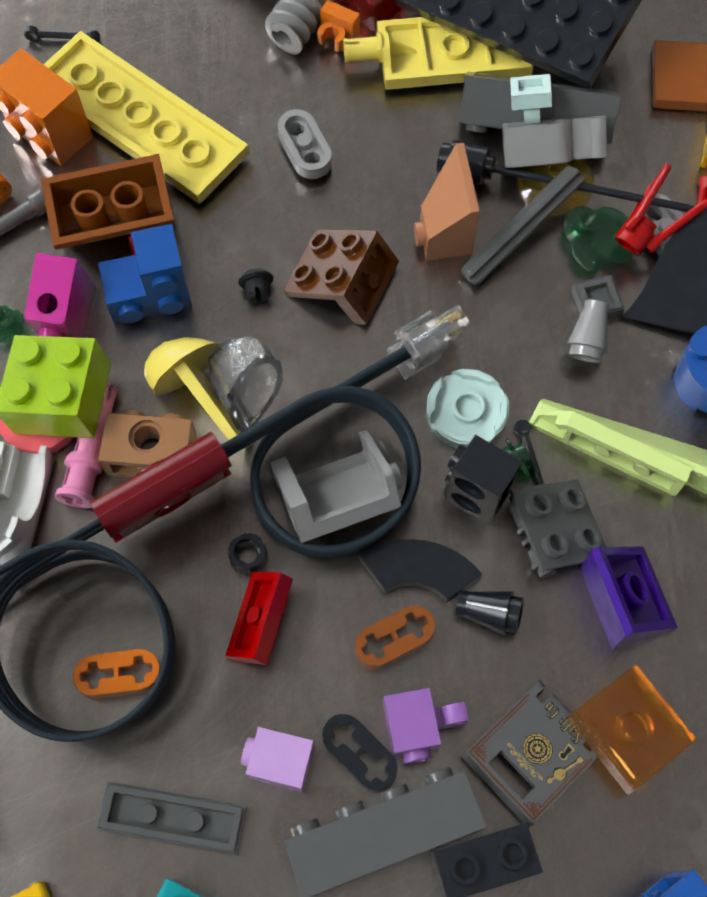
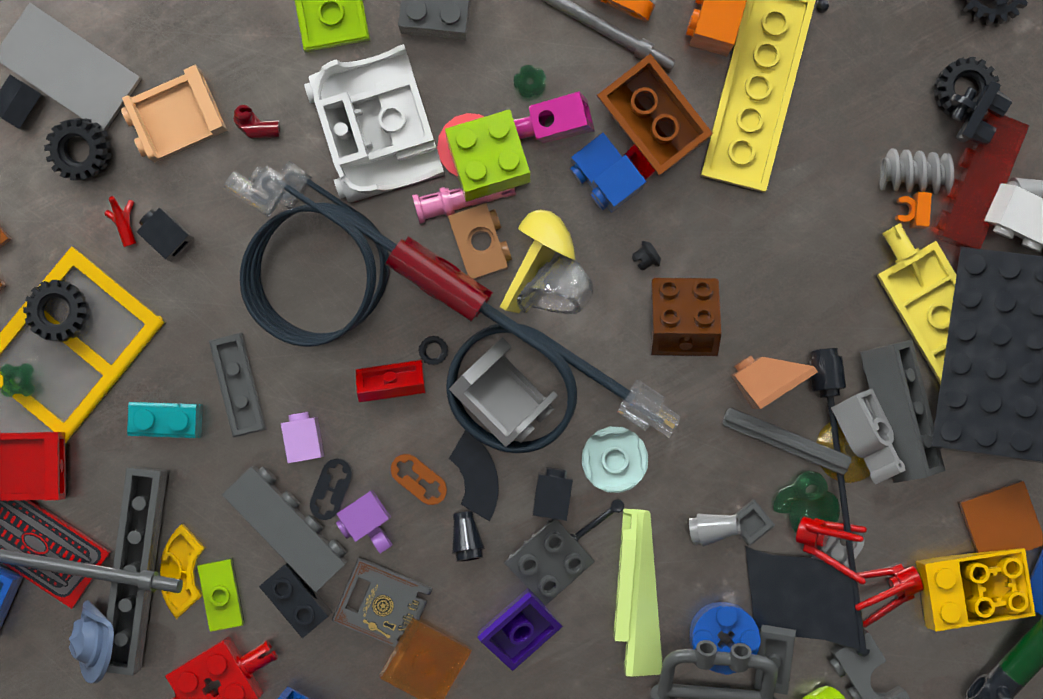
camera: 70 degrees right, 20 degrees up
orange beam [73,649,161,700] -> none
light grey plate [278,109,332,179] -> none
clear green plate [502,437,534,480] -> none
light aqua tile [510,74,552,124] -> none

